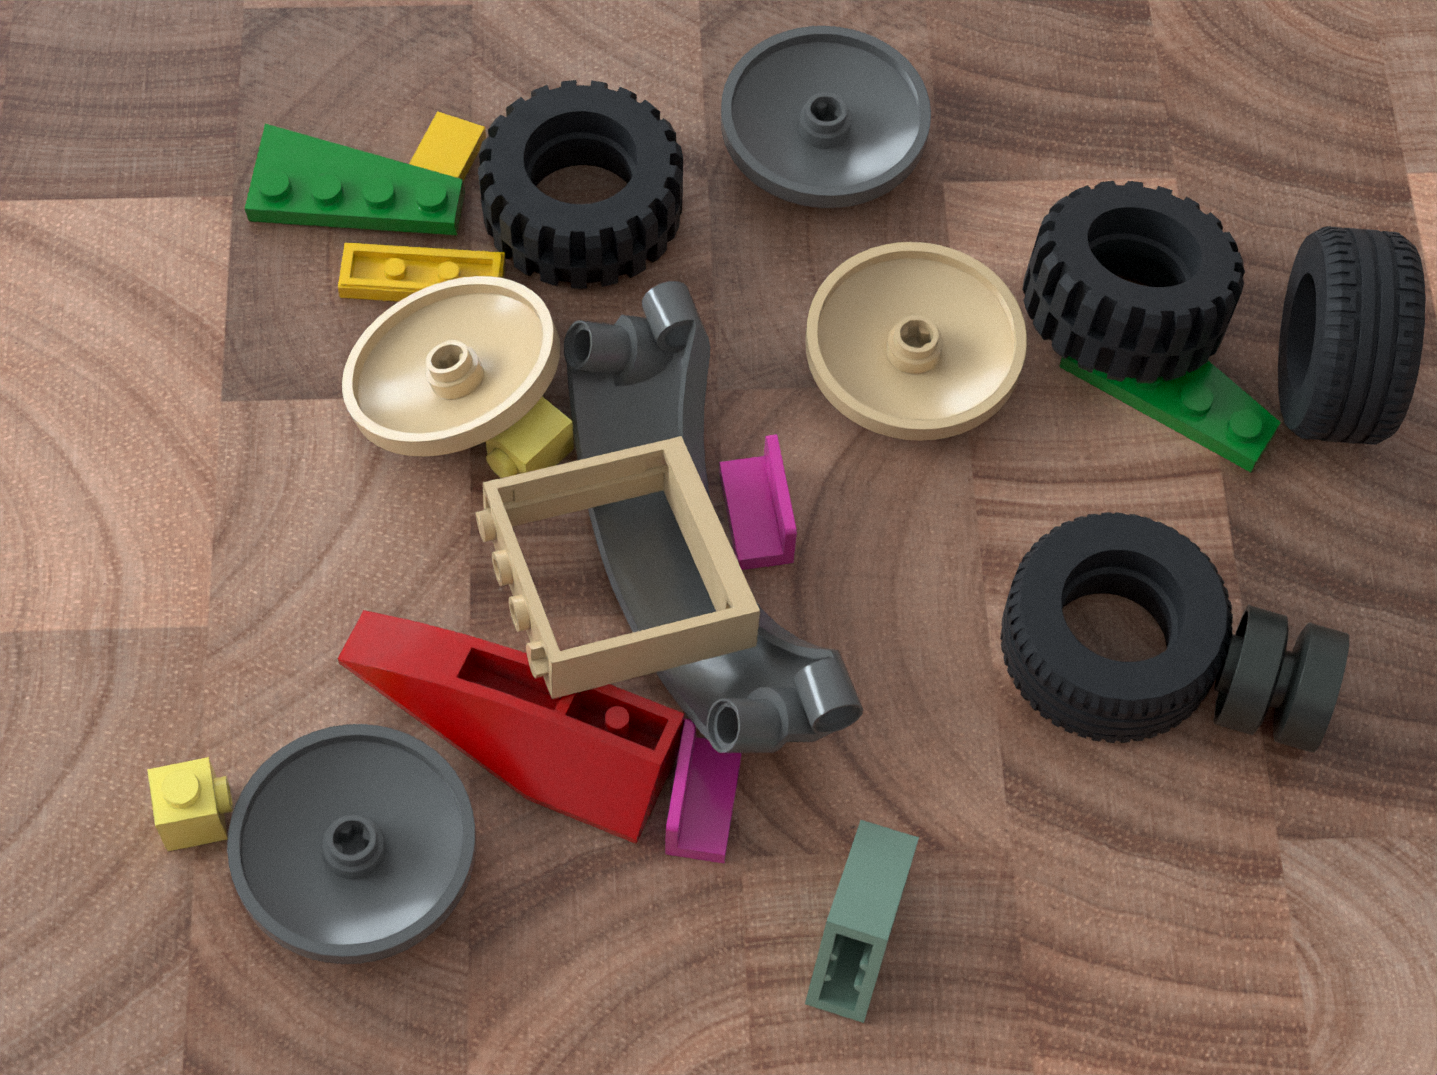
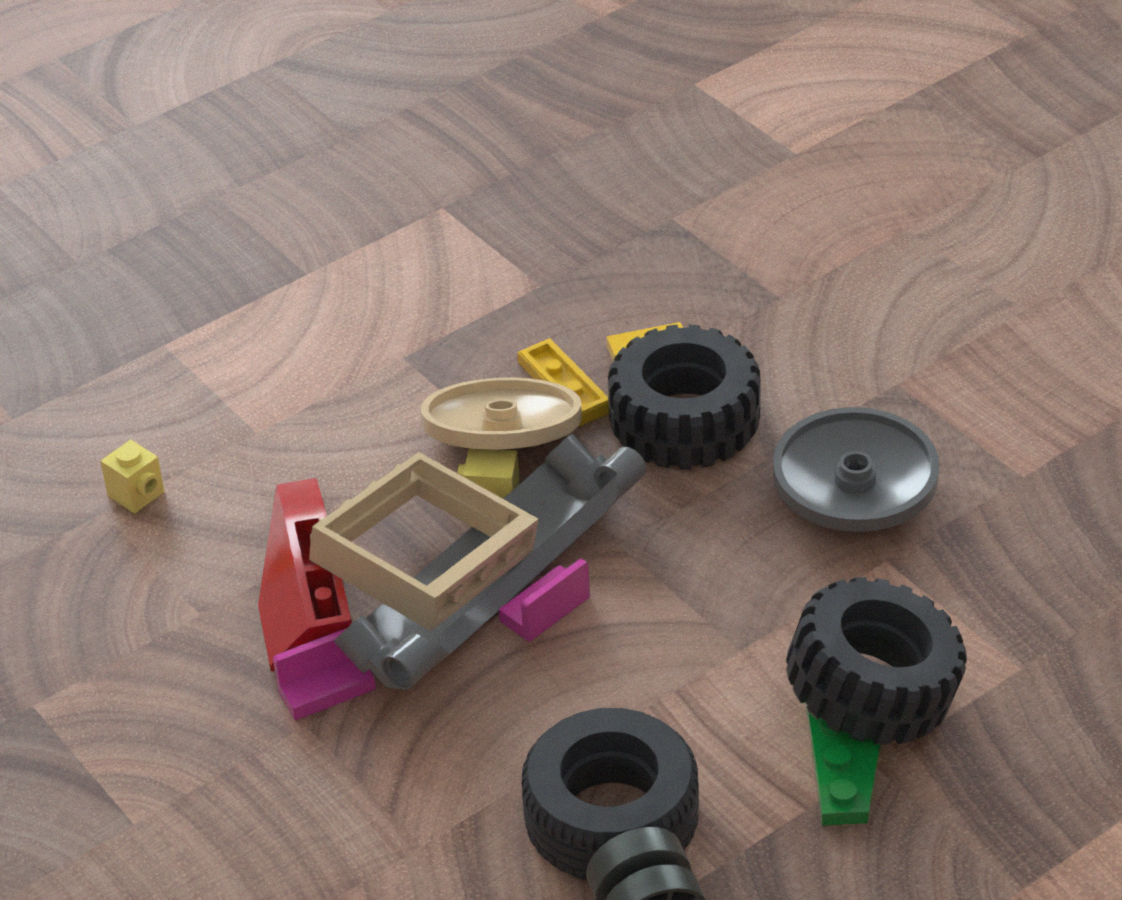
camera: 60 degrees right, 20 degrees down
dark grey dish [227,724,476,964] -> none
green wing [244,123,465,235] -> none
tan dish [805,242,1027,441] -> none
sand green slope [805,820,919,1023] -> none
black tyre [1278,226,1426,445] -> none

